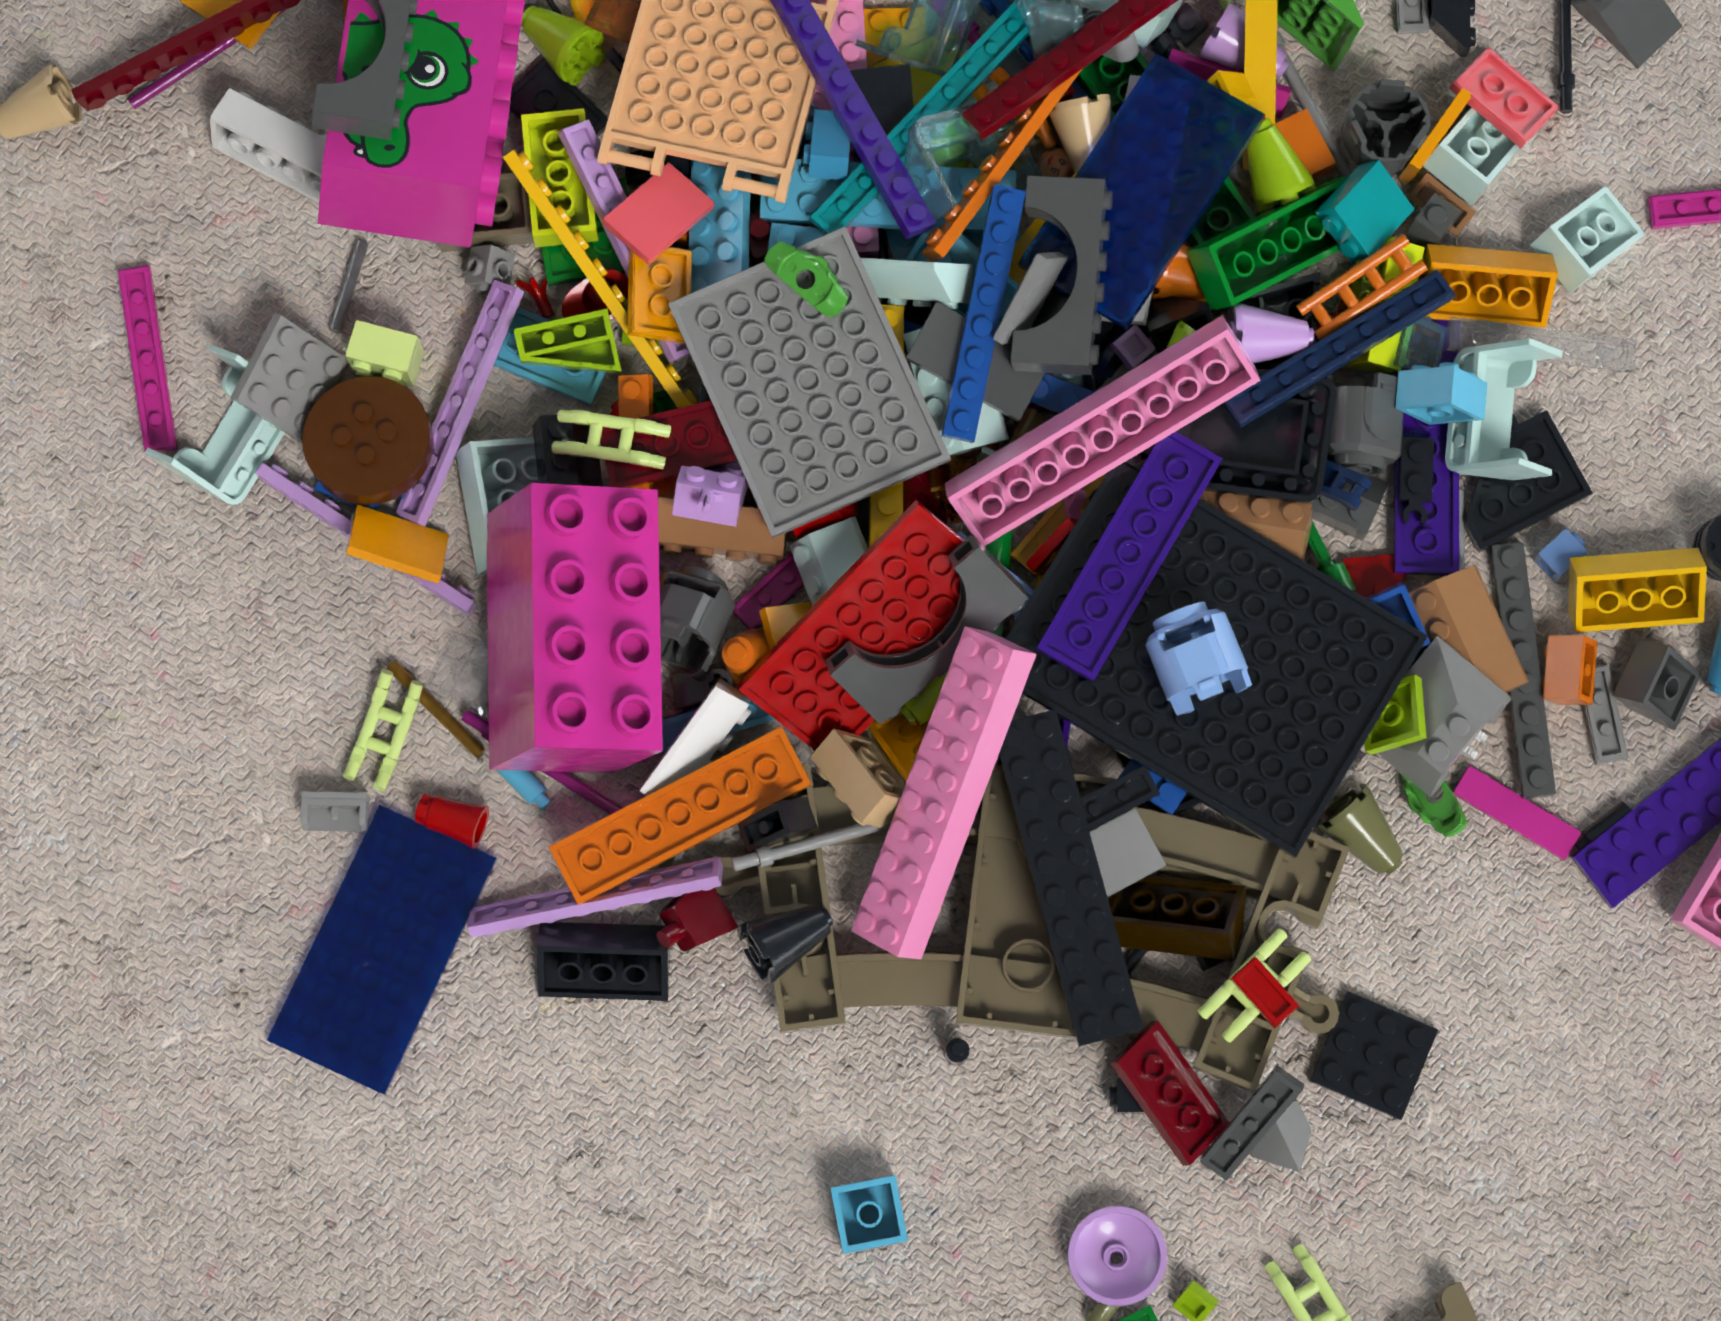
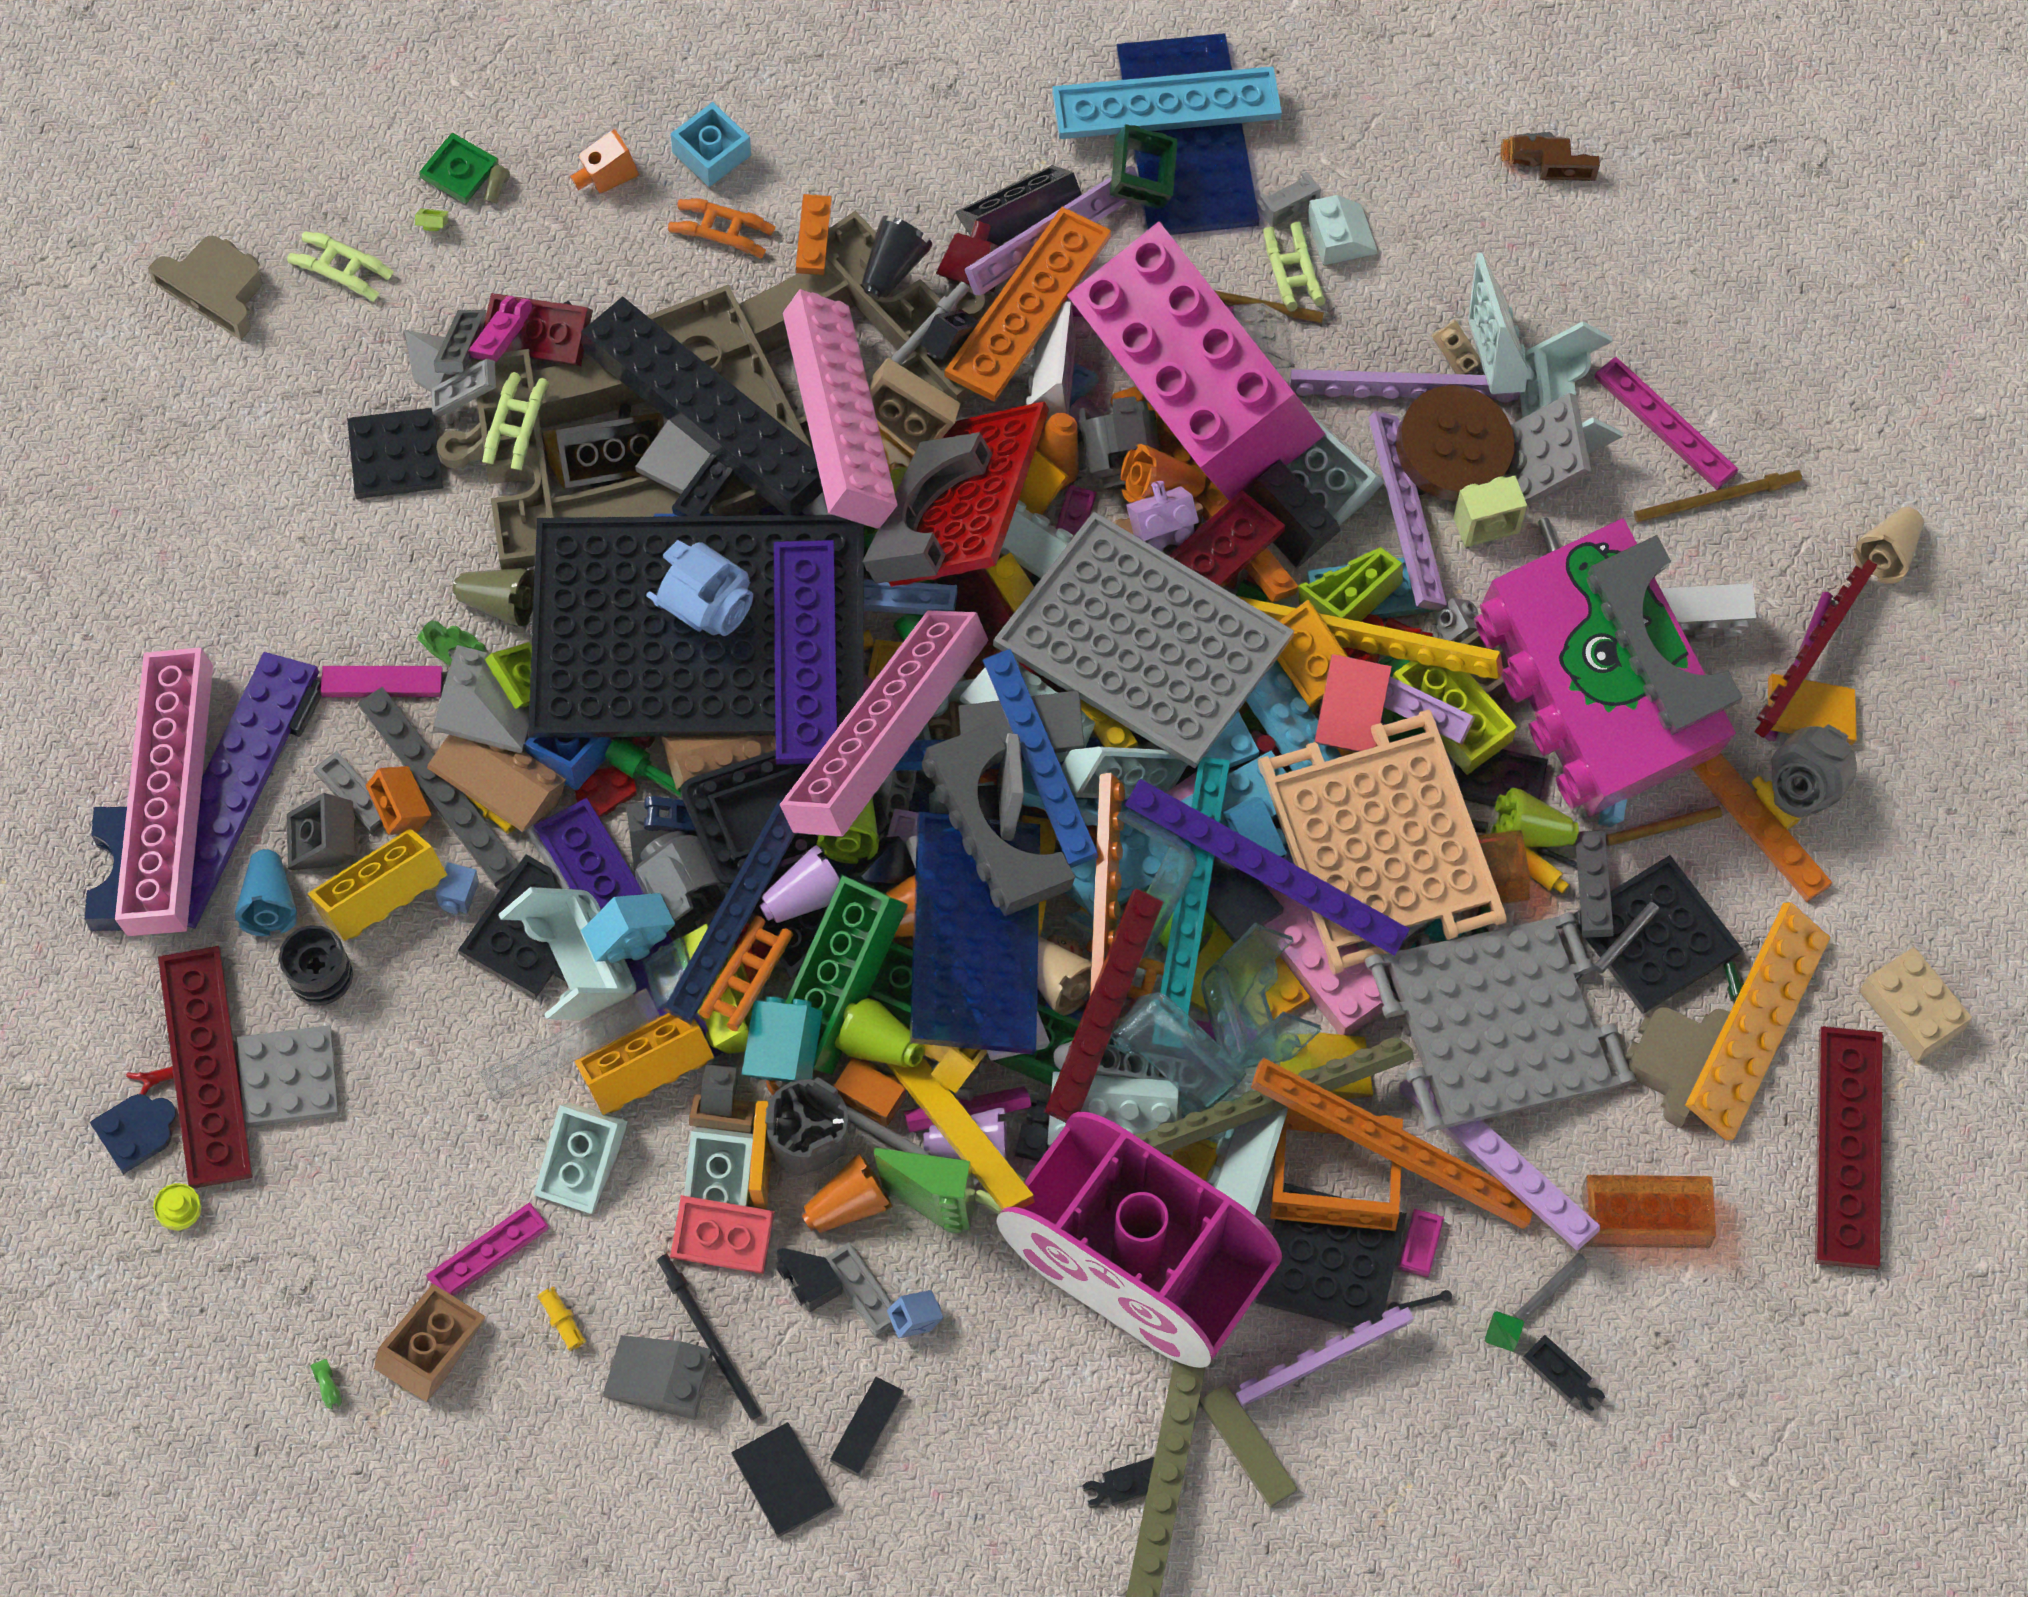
camera: 145 degrees right, 15 degrees down
light orange tile [346,504,449,583] -> none
red plant [415,793,489,849] -> none
yellowish green piece [552,410,671,470] -> none
bright green piece [765,241,848,318] -> none
black cylinder [945,1038,970,1066] -> none
red tile [1026,518,1078,574] -> none
lavender dish [1068,1206,1167,1306] -> none
red tile [1230,956,1300,1029] -> none
black plate [1398,437,1434,525] -> none
none -> light grey tile [431,358,496,417]
none -> dark pink hinge [468,295,532,363]
none -> yellow pin [537,1286,587,1351]
none -> orange torso [570,129,640,193]
none -> orange piece [668,198,776,259]
none -> orange plate [796,194,832,275]
none -> orange cone [802,1153,893,1233]
none -> medium azure plate [1052,66,1282,139]
none -> dark green window [1110,124,1178,210]
none -> orange cone [1121,444,1205,503]
none -> light aqua slope [1307,195,1377,266]
none -> tan hips [1431,319,1481,375]
none -> light aqua slope [1468,253,1531,394]
none -> reddish brown plate [1500,132,1600,181]
none -> pearl gold bar [1634,470,1802,522]

